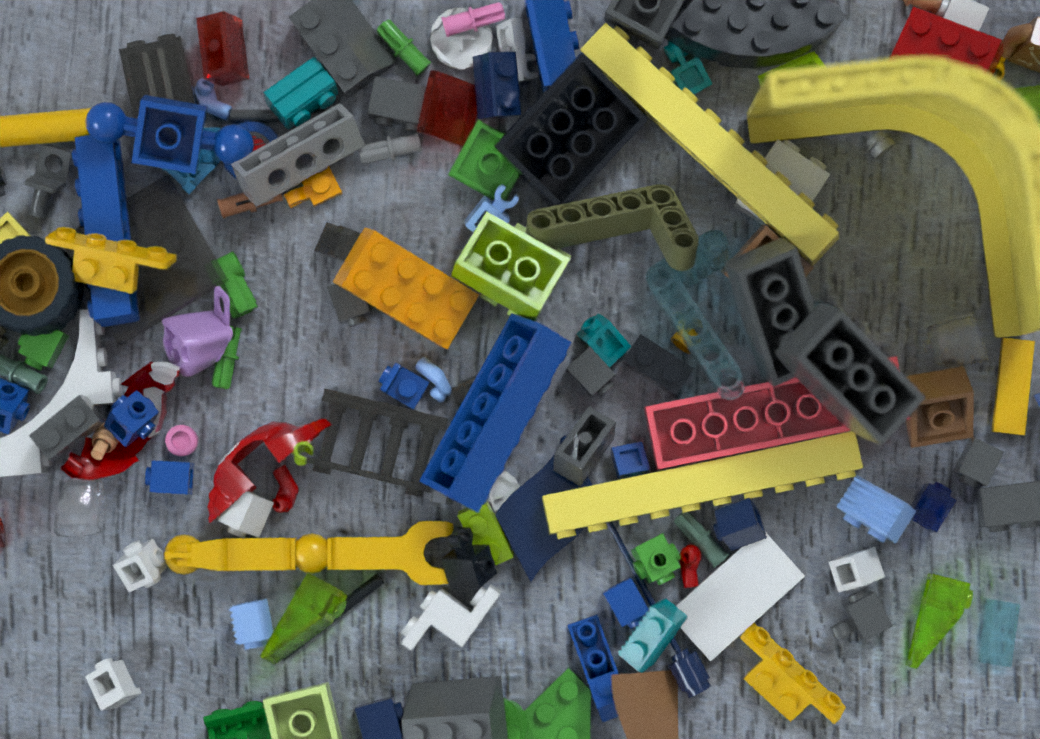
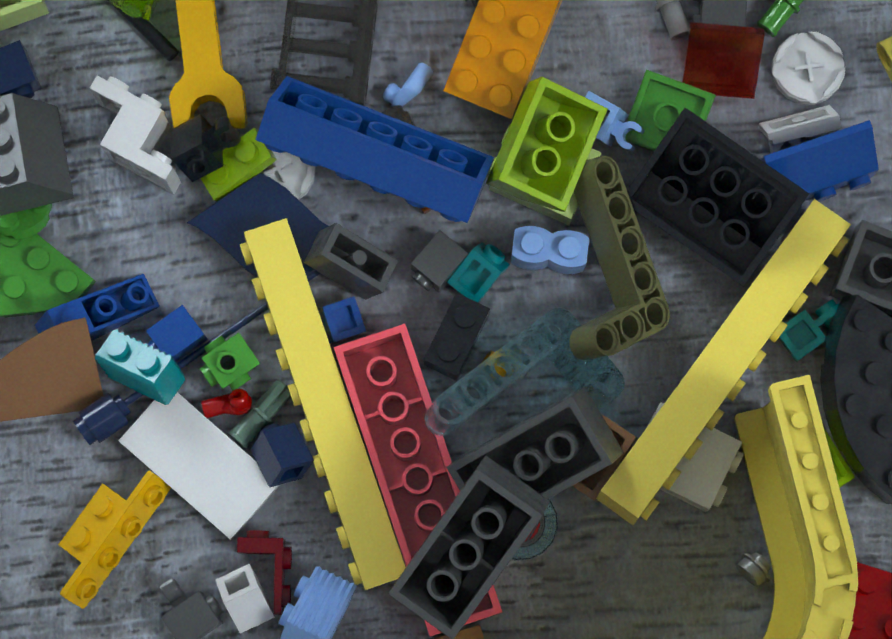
camera: 75 degrees right, 5 degrees down
blue bracket [378,363,430,410] -> none
bright pink axle [441,2,505,37] -> none
dark blue brick [472,51,521,120] -> none
none -> dark red bracket [237,530,292,615]
none -> light blue brick [511,226,589,274]

